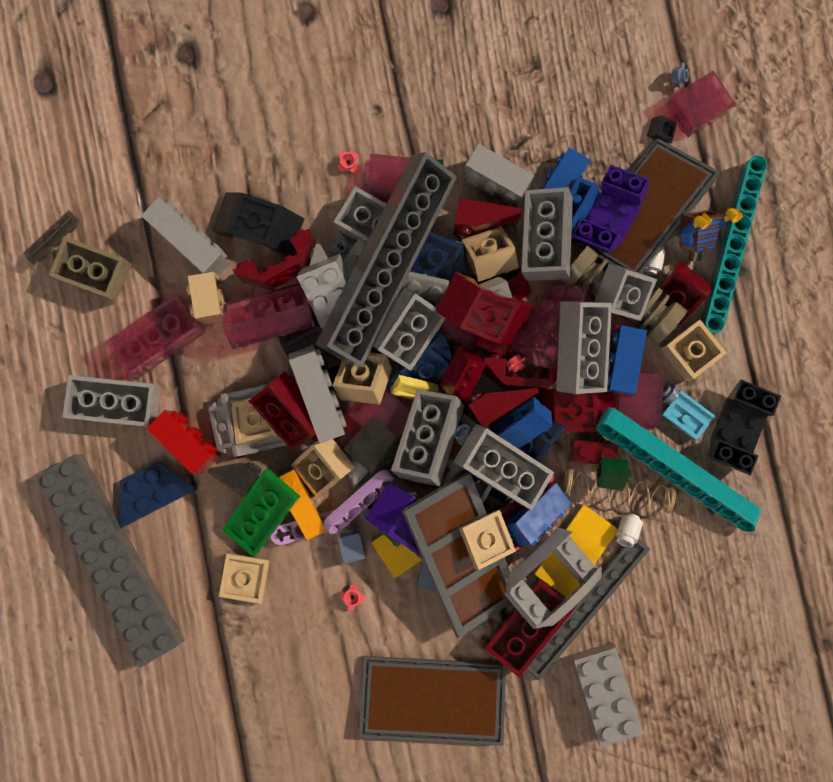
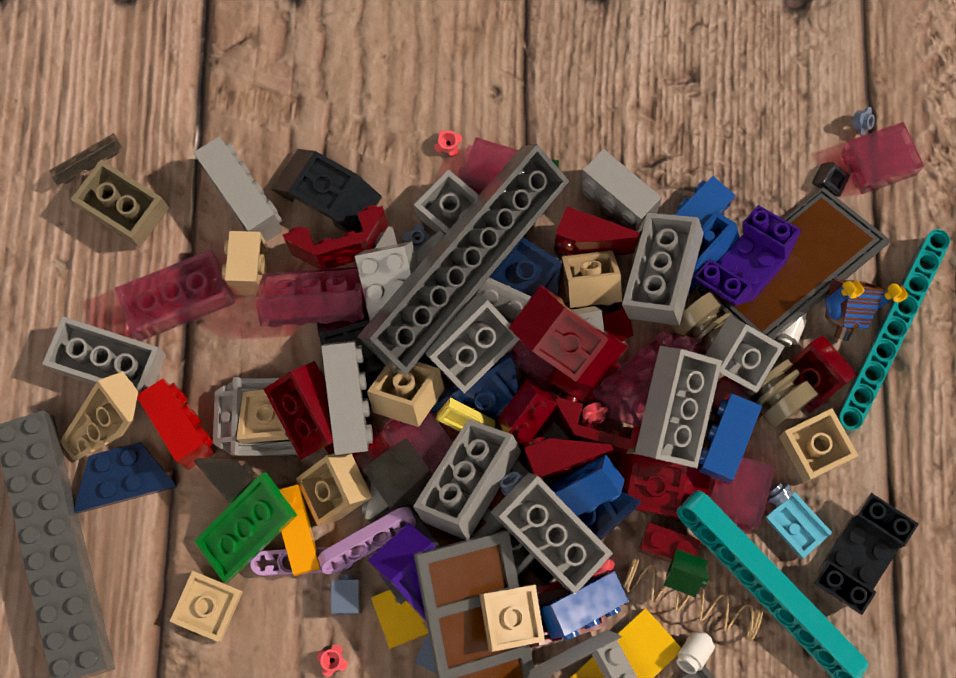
camera: 20 degrees right, 10 degrees down
none -> tan wedge [60,372,138,462]

